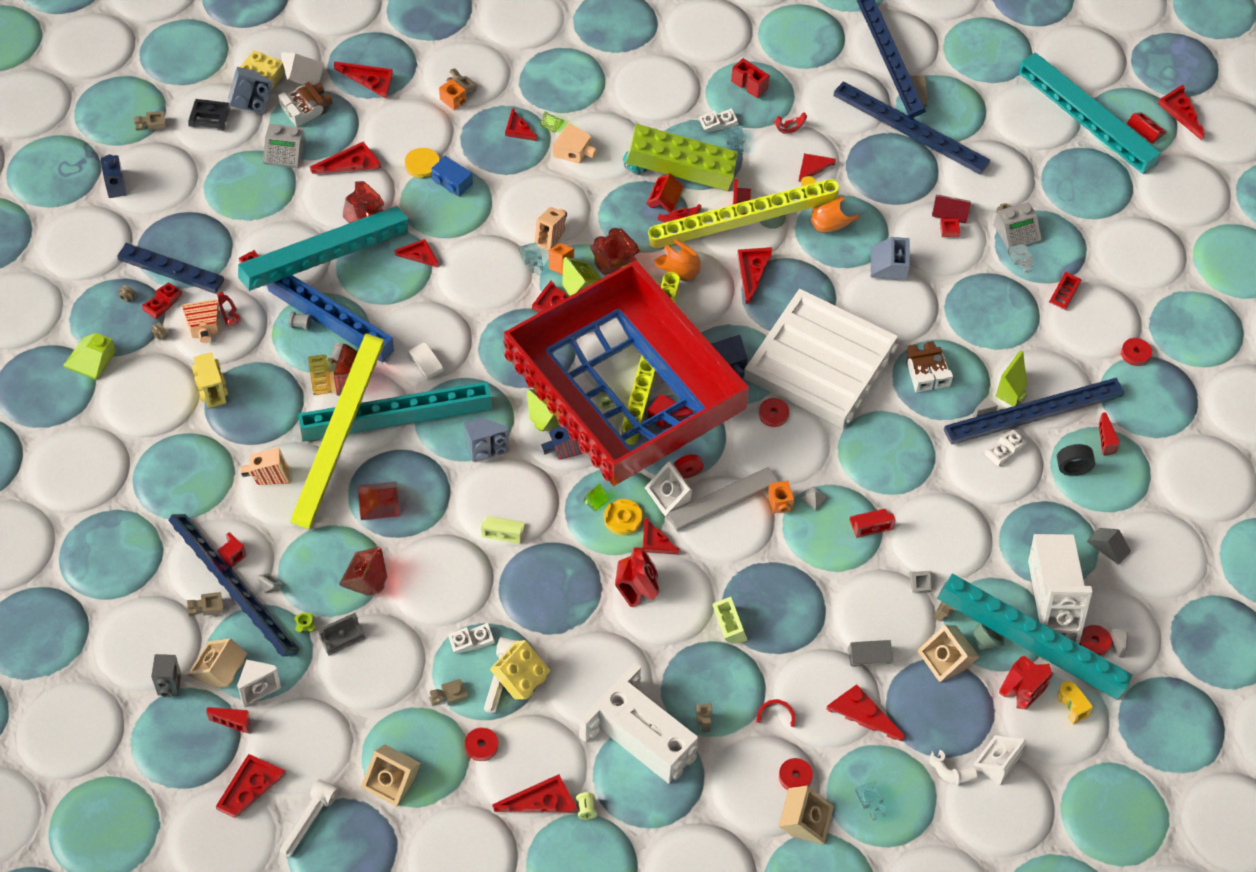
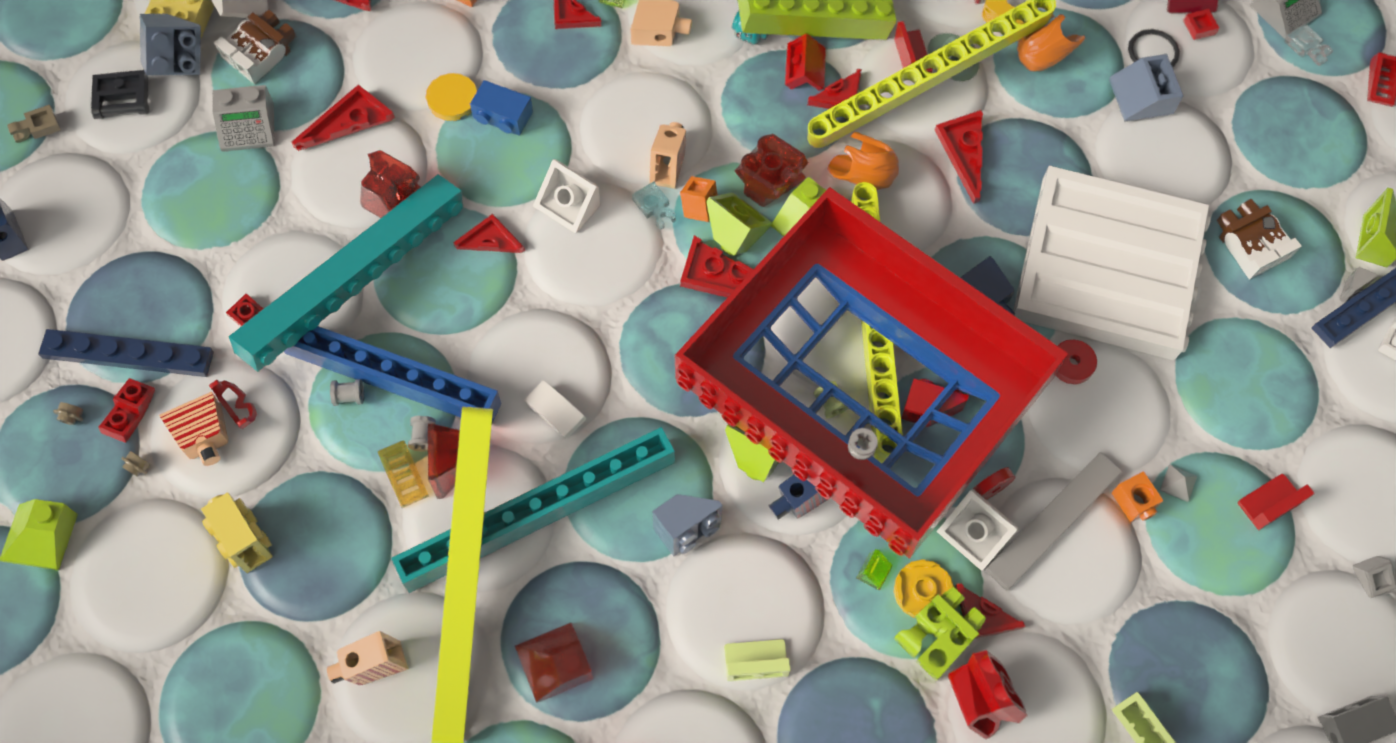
camera: 15 degrees left, 10 degrees up
none -> white slope [533,159,600,233]
none -> light grey bush [848,428,878,460]
none -> lime hips [894,587,986,681]
none -> black piece [1128,29,1180,68]

